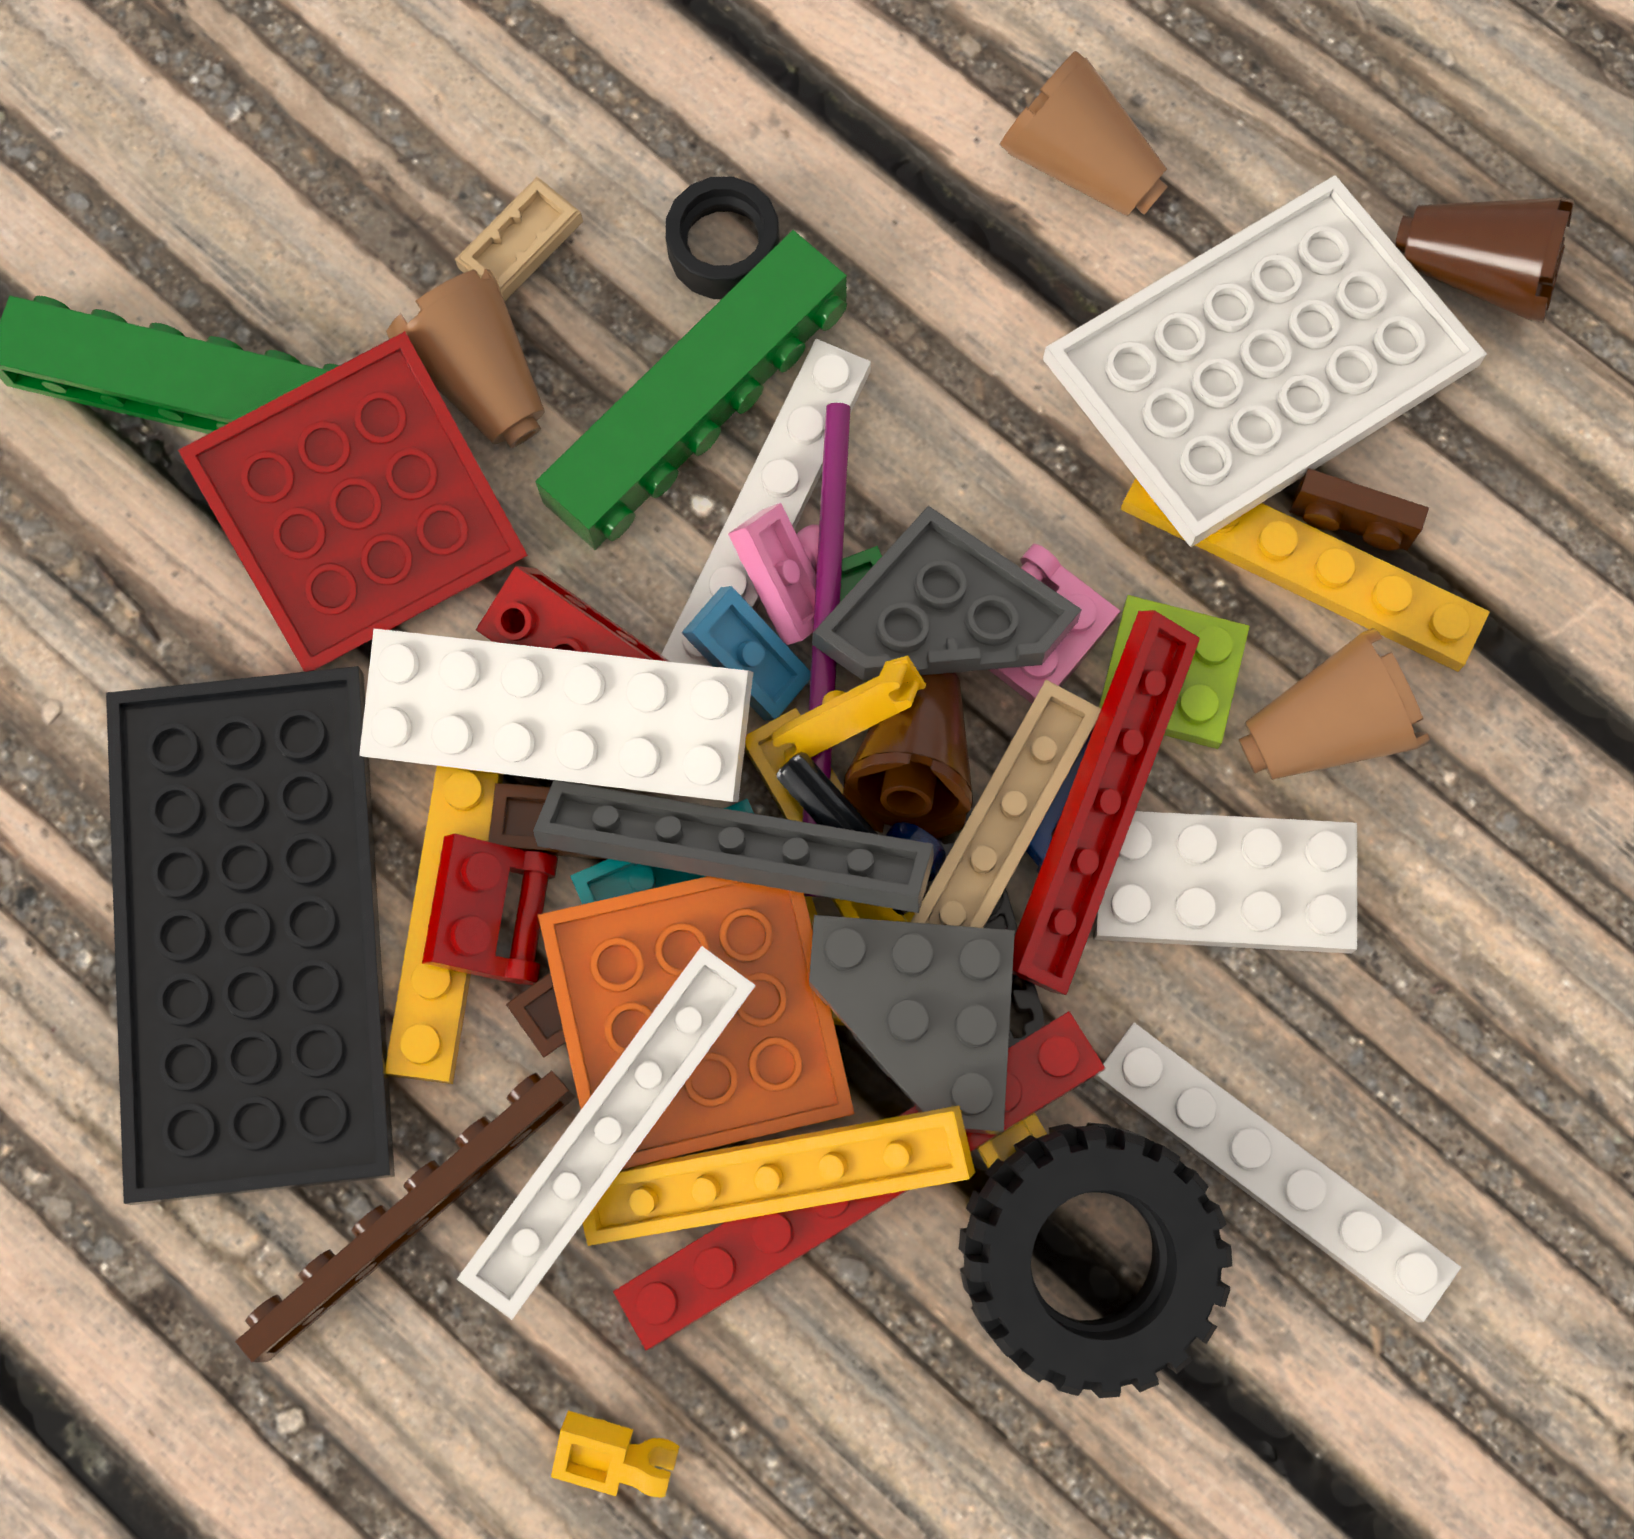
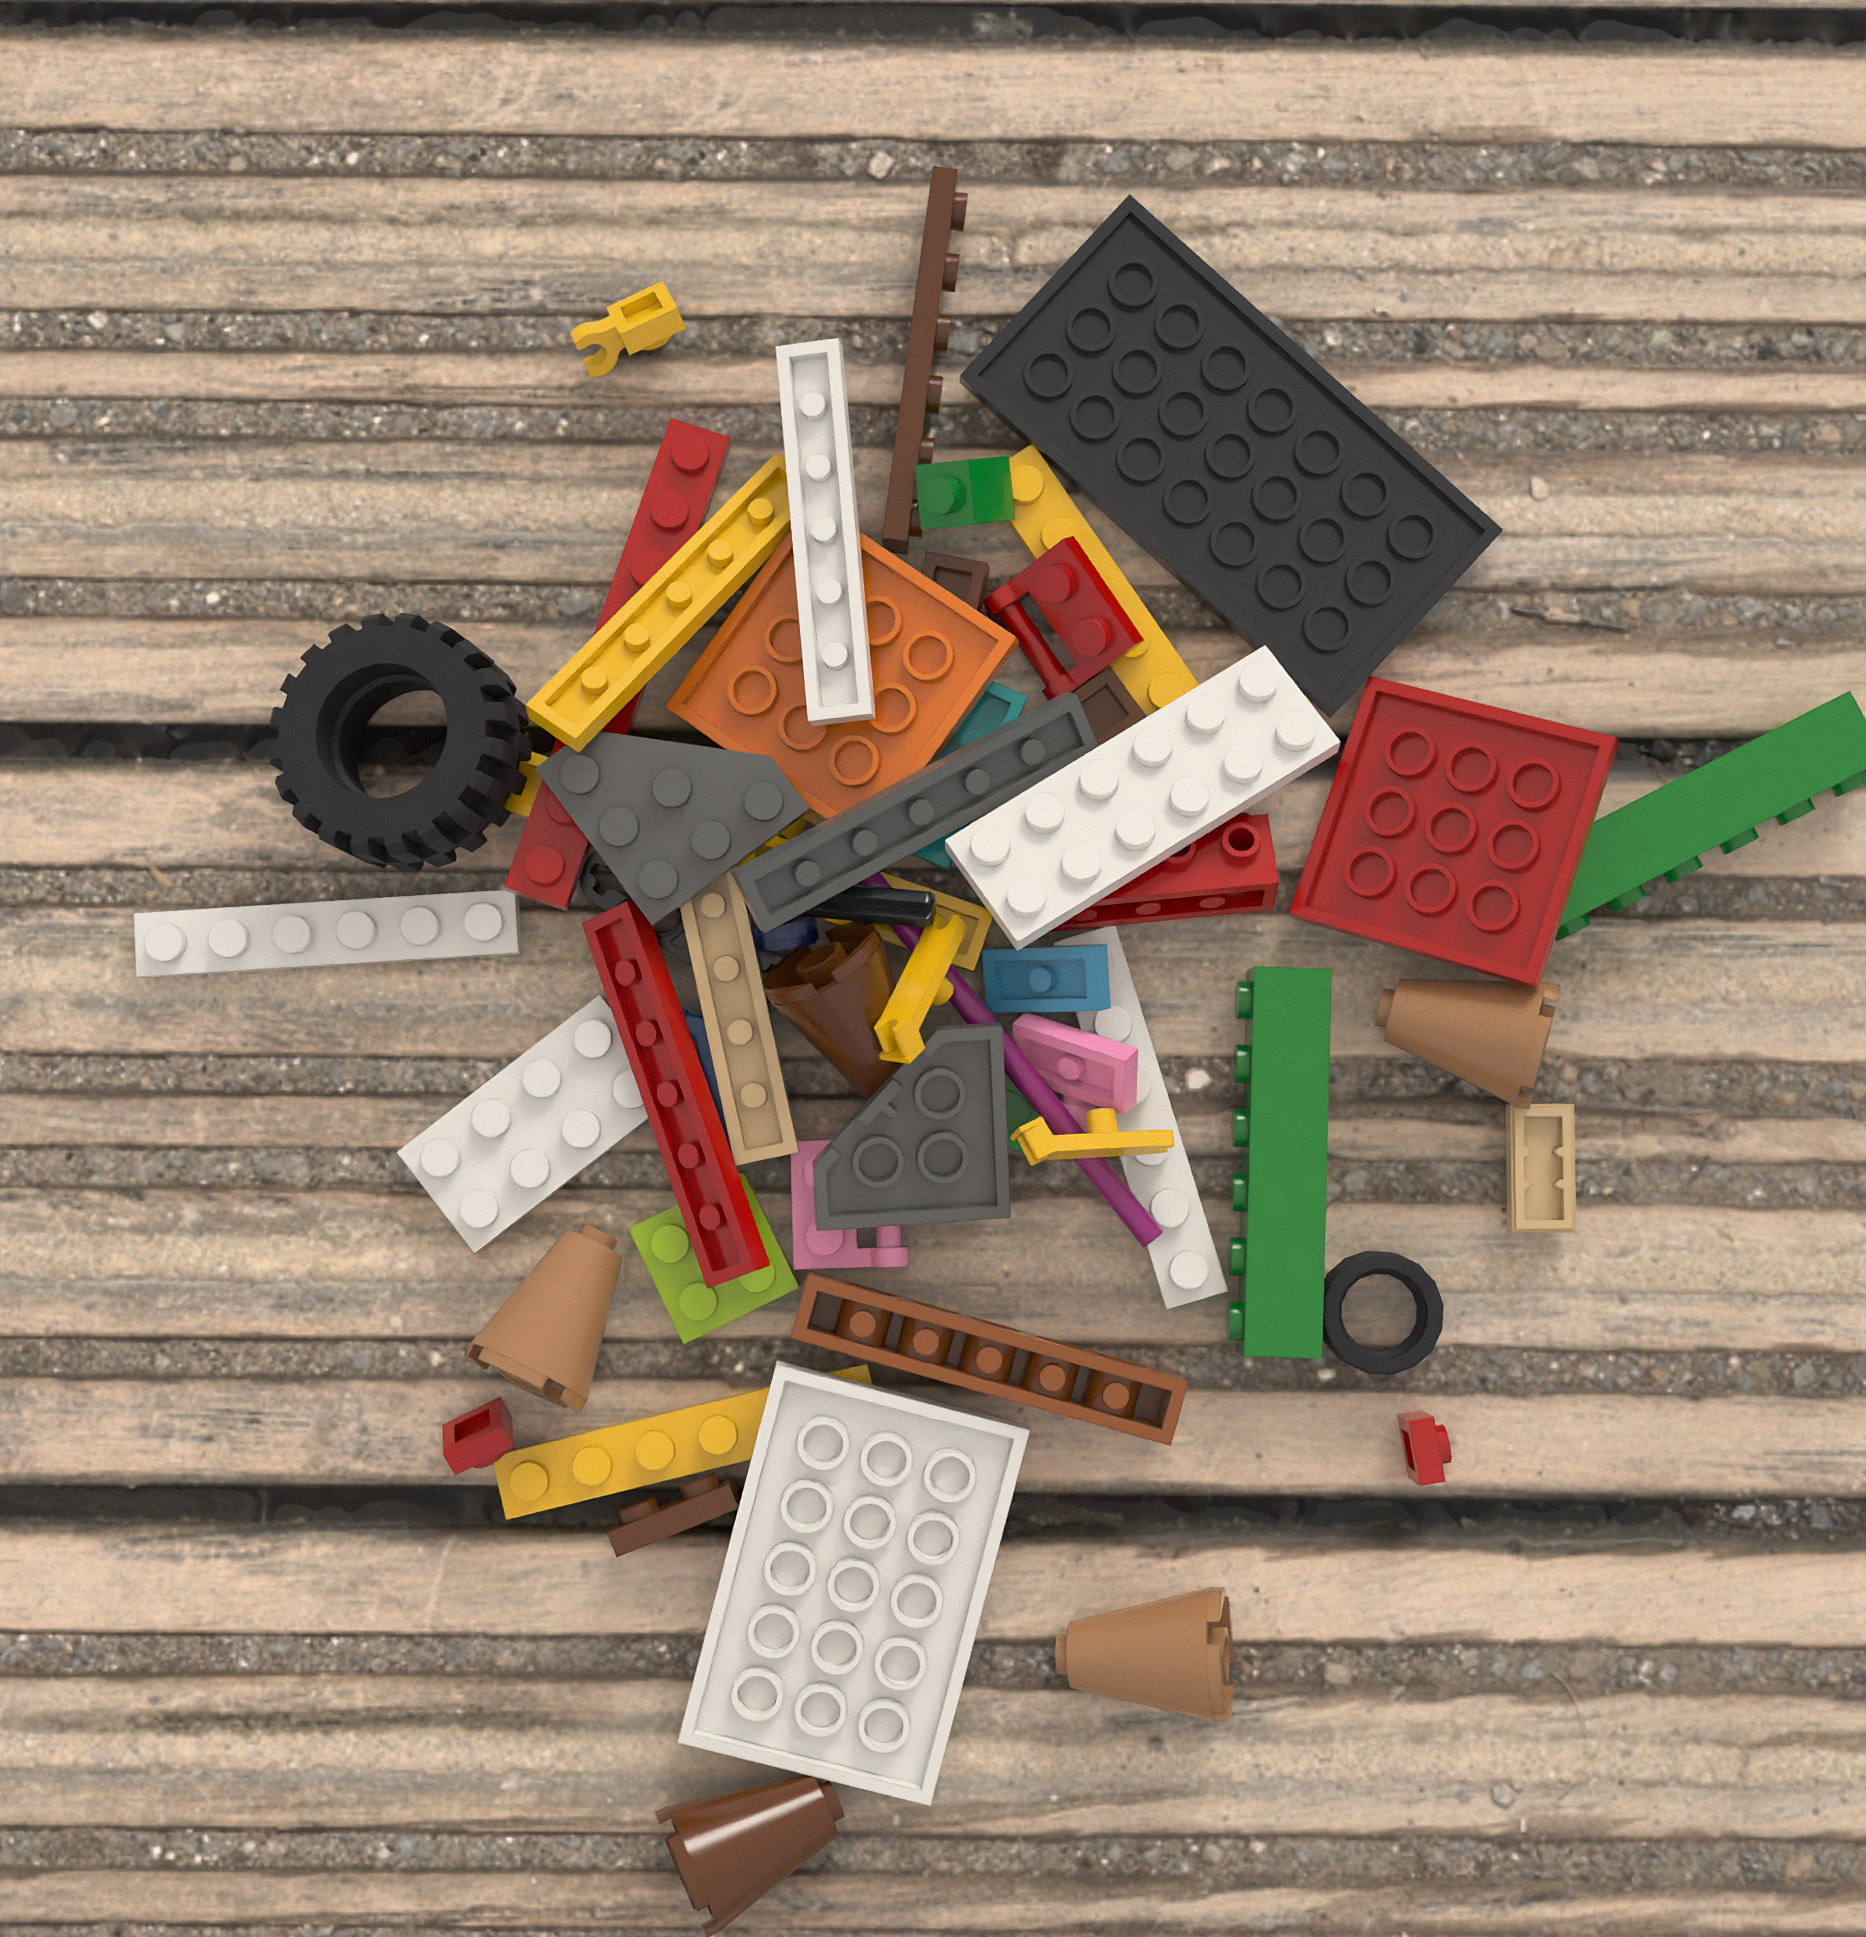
camera: 135 degrees right, 10 degrees up
none -> red plate [442,1397,514,1475]
none -> dark orange brick [790,1271,1188,1446]
none -> green brick [914,456,1015,530]
none -> yellow piece [1010,1108,1175,1166]
none -> red plate [1397,1410,1452,1486]

